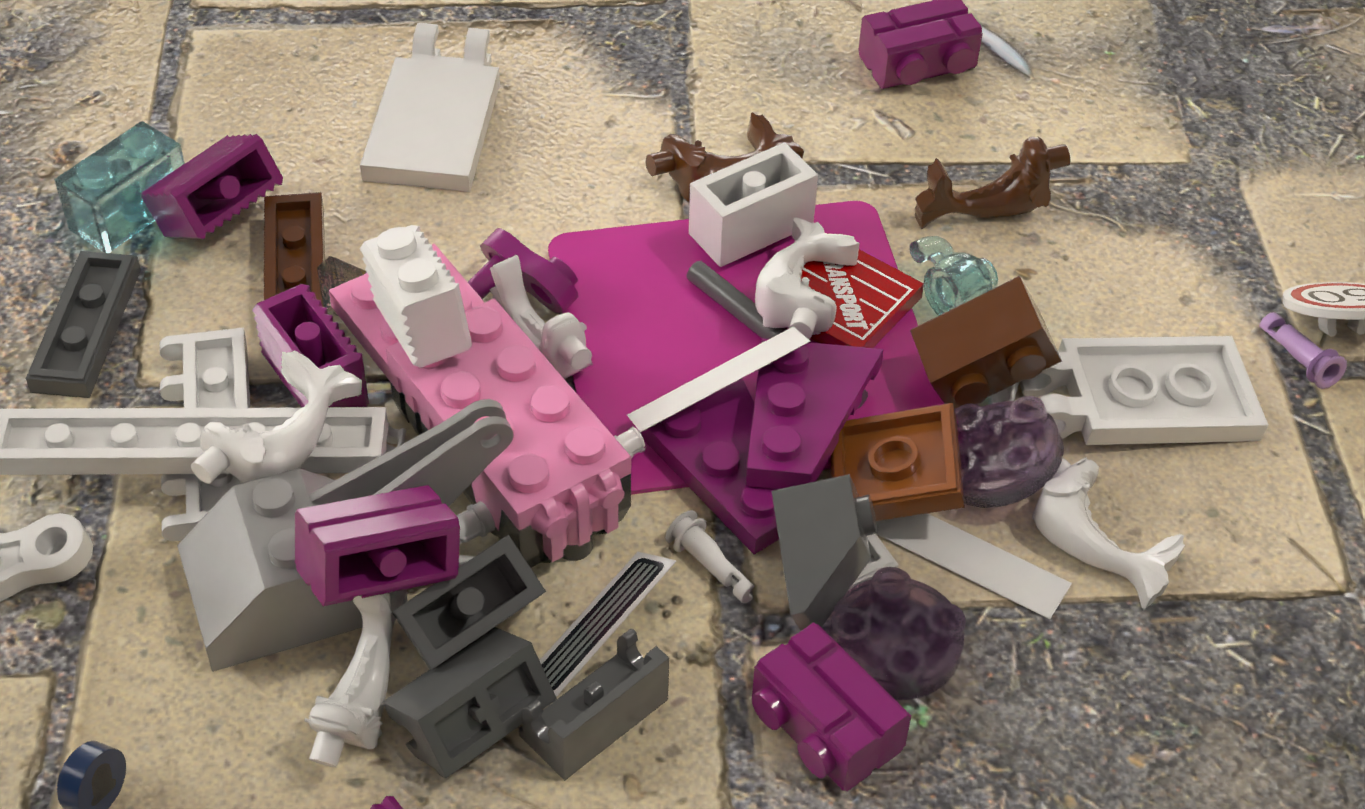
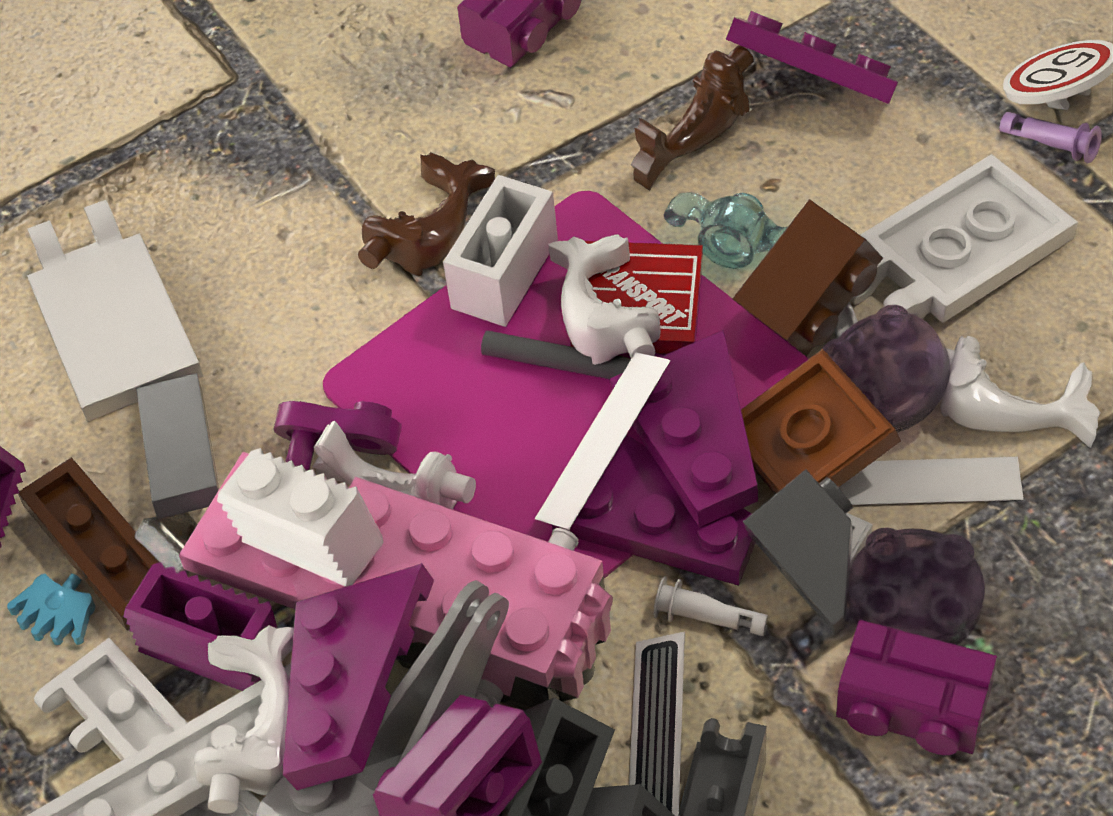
camera: 25 degrees left, 5 degrees up
none -> medium azure piece [7,573,96,645]
none -> tile [136,373,219,519]
none -> magenta wing [283,563,434,790]
none -> magenta wing [726,11,898,104]

